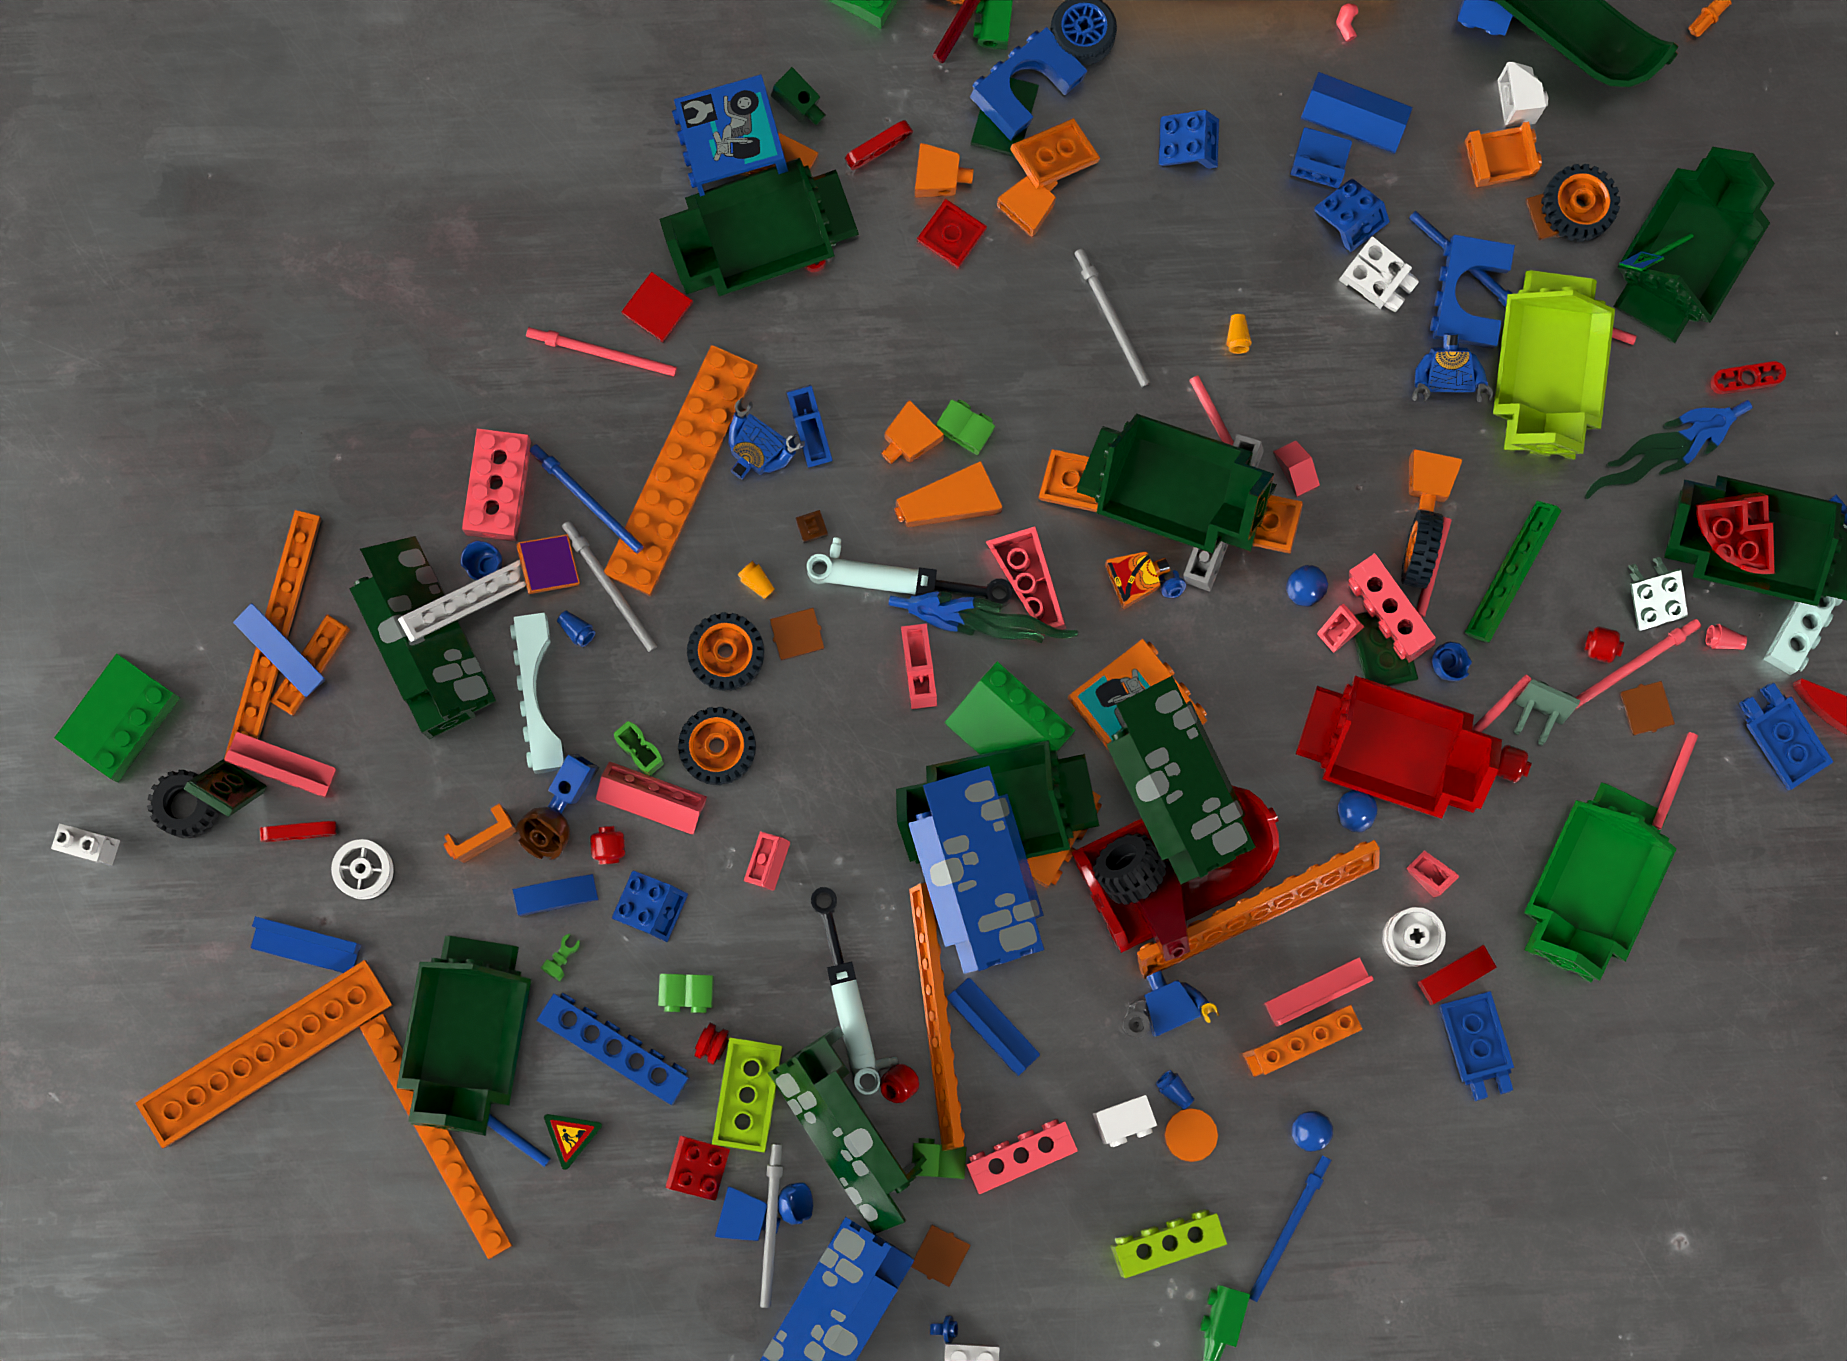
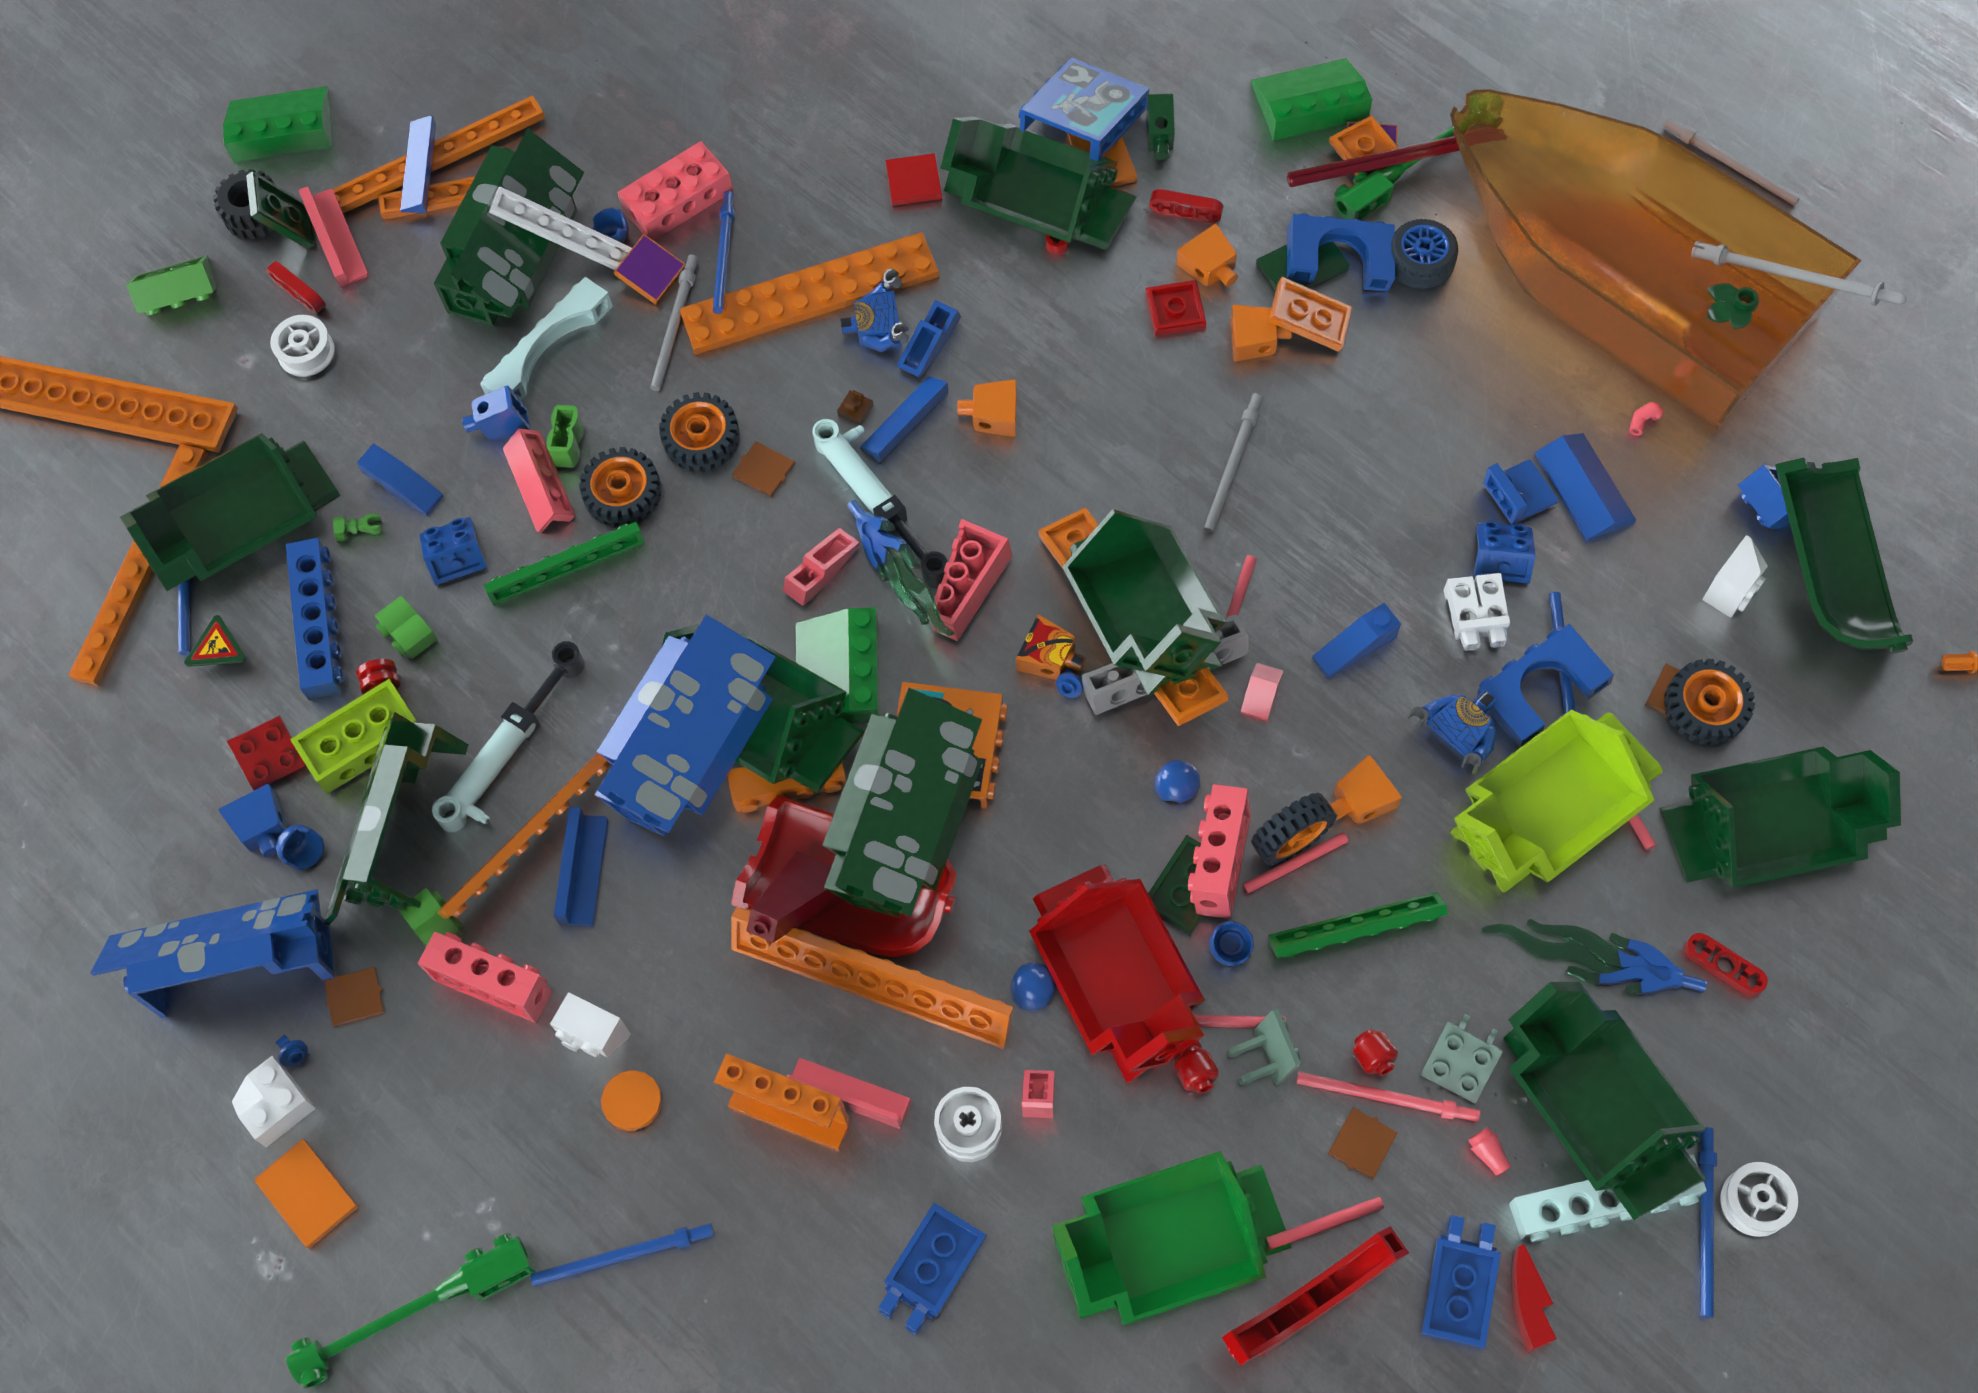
camera: 55 degrees right, 15 degrees down
white hips [51,823,120,865] -> none
blue panel [251,916,361,973] -> none
orange panel [443,803,519,863] -> none
reddish brown cylinder [516,806,570,860] -> none
coral bar [526,327,677,377] -> none
blue cone [557,610,596,647] -> none
red head [590,826,625,864] -> none
light orange cone [737,560,775,599] -> none
coral slope [744,831,790,891] -> none
light grey bar [760,1144,783,1308] -> none
red head [880,1064,919,1104] -> none
orange slope [894,461,1003,527] -> none
bright green brick [935,399,995,455] -> none
black tyre [1093,833,1166,905] -> none
lime brick [1111,1209,1227,1278] -> none
blue torso [1123,970,1220,1038] -> none
blue cone [1156,1070,1195,1110] -> none
blue bracket [1159,110,1219,169] -> none
light orange cone [1226,314,1252,354] -> none
blue hair [1292,1111,1333,1152] -> none
coral slope [1317,603,1364,653] -> none
red slope [1417,945,1497,1005] -> none
orange panel [1465,121,1542,188] -> none
green piece [1620,233,1694,271] -> none
red brick [1695,492,1774,574] -> none
none -> bright green slope [126,255,216,316]
none -> green plate [483,522,645,605]
none -> blue slope [860,376,949,463]
none -> red arch [1222,1226,1409,1366]
none -> blue slope [1312,602,1401,679]

